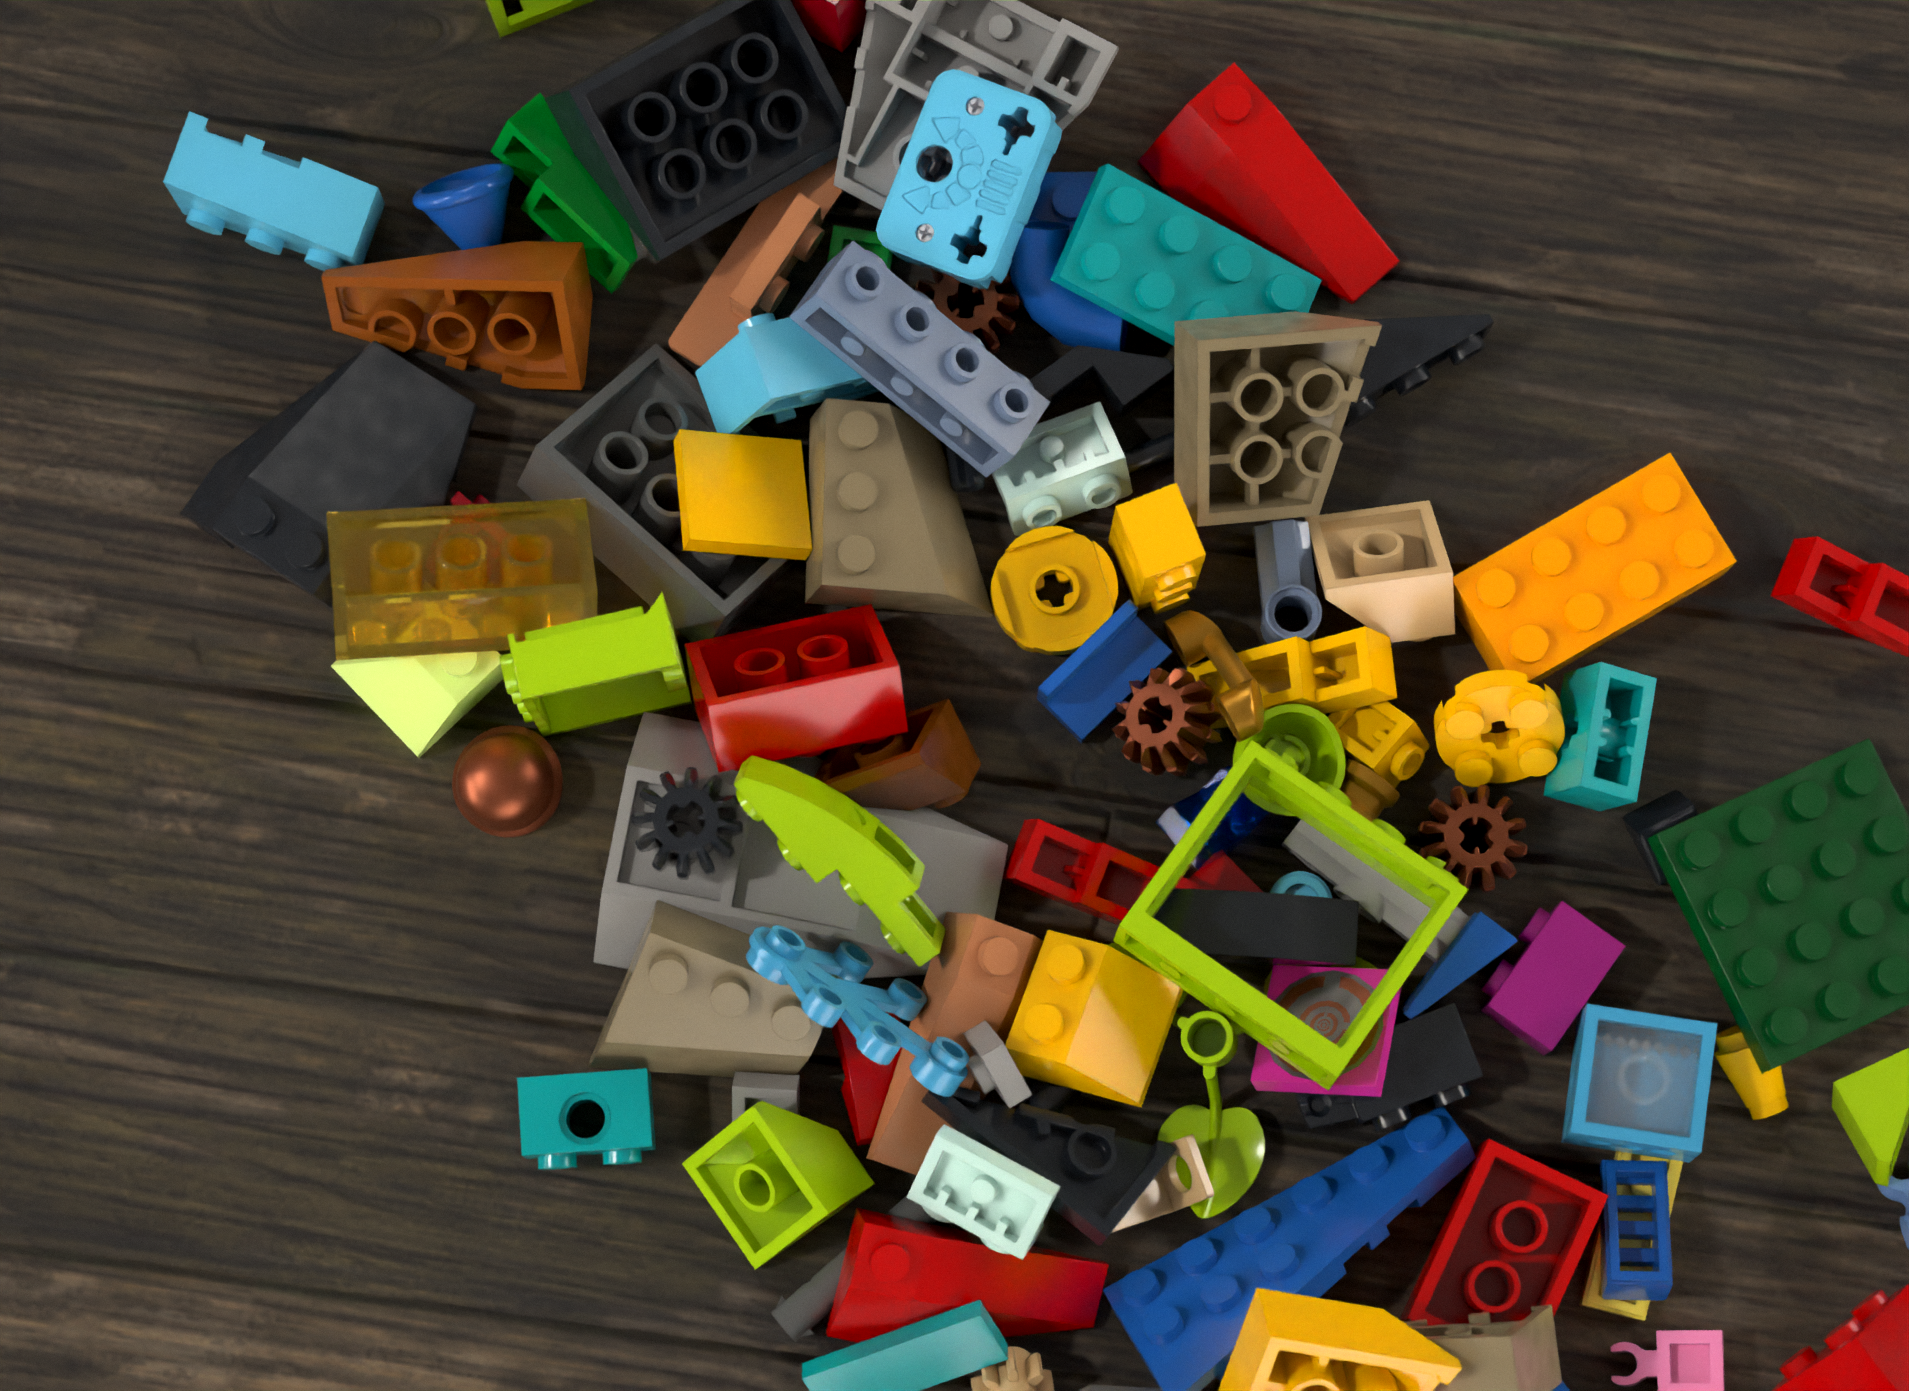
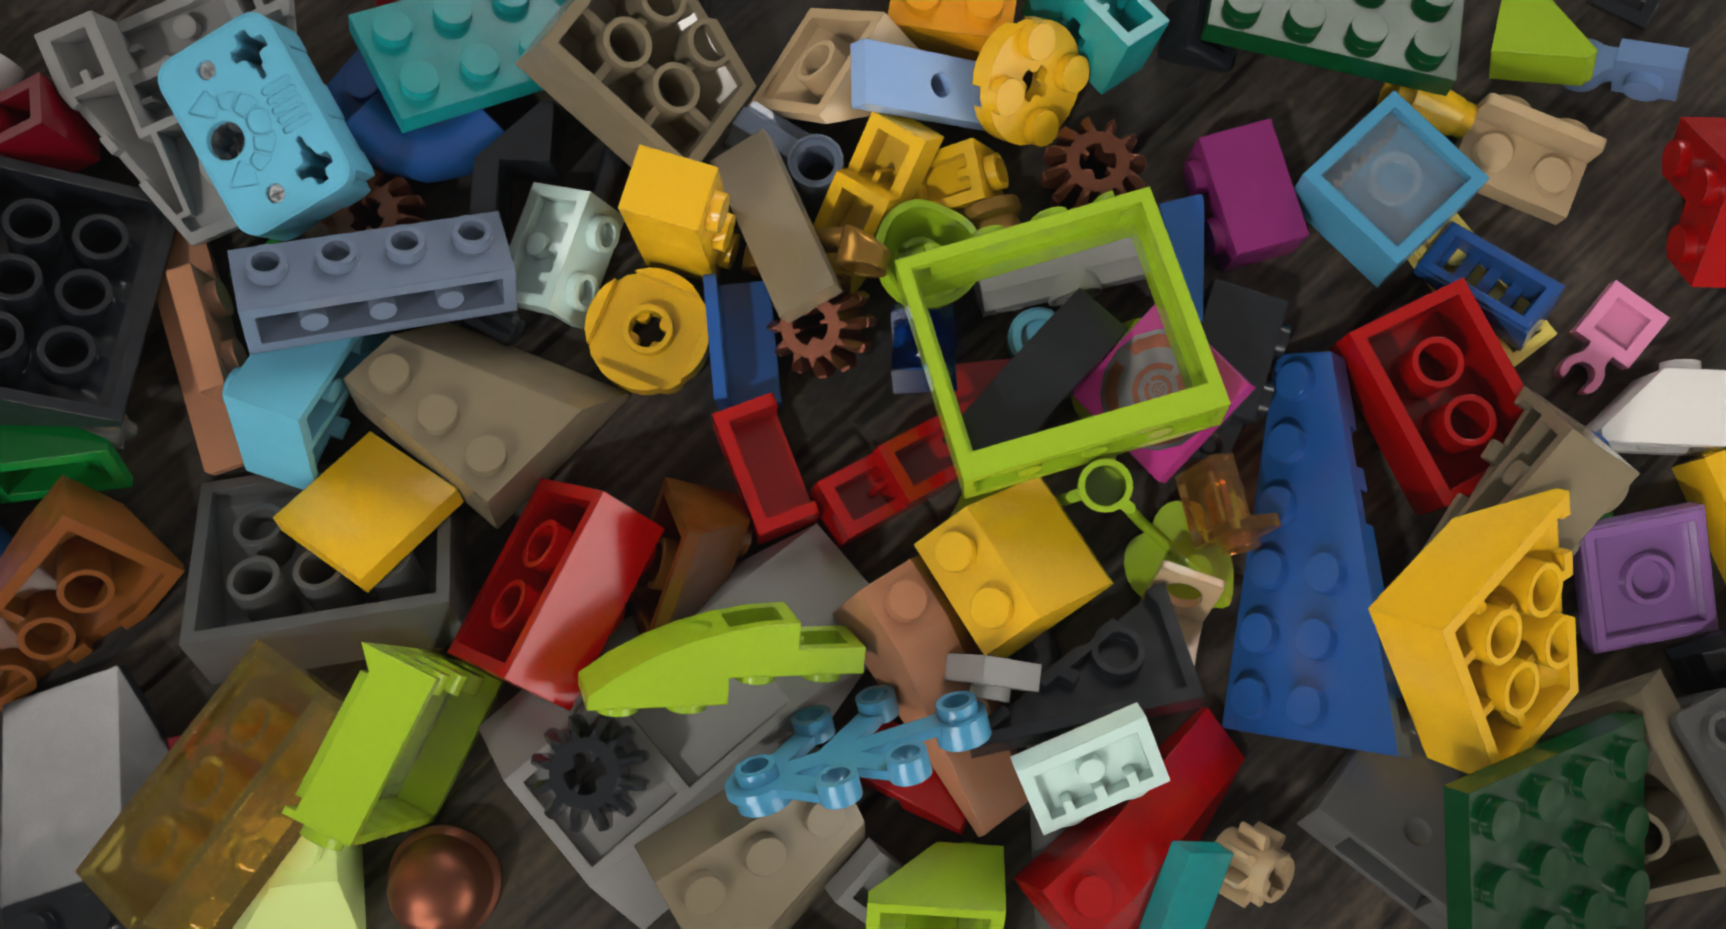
camera: 50 degrees left, 0 degrees up
none -> dark tan tile [710,128,843,324]
none -> red panel [712,393,820,545]
none -> light blue tile [850,38,985,131]
none -> clear orange bracket [1175,453,1282,555]
none -> tan bracket [1455,93,1607,225]

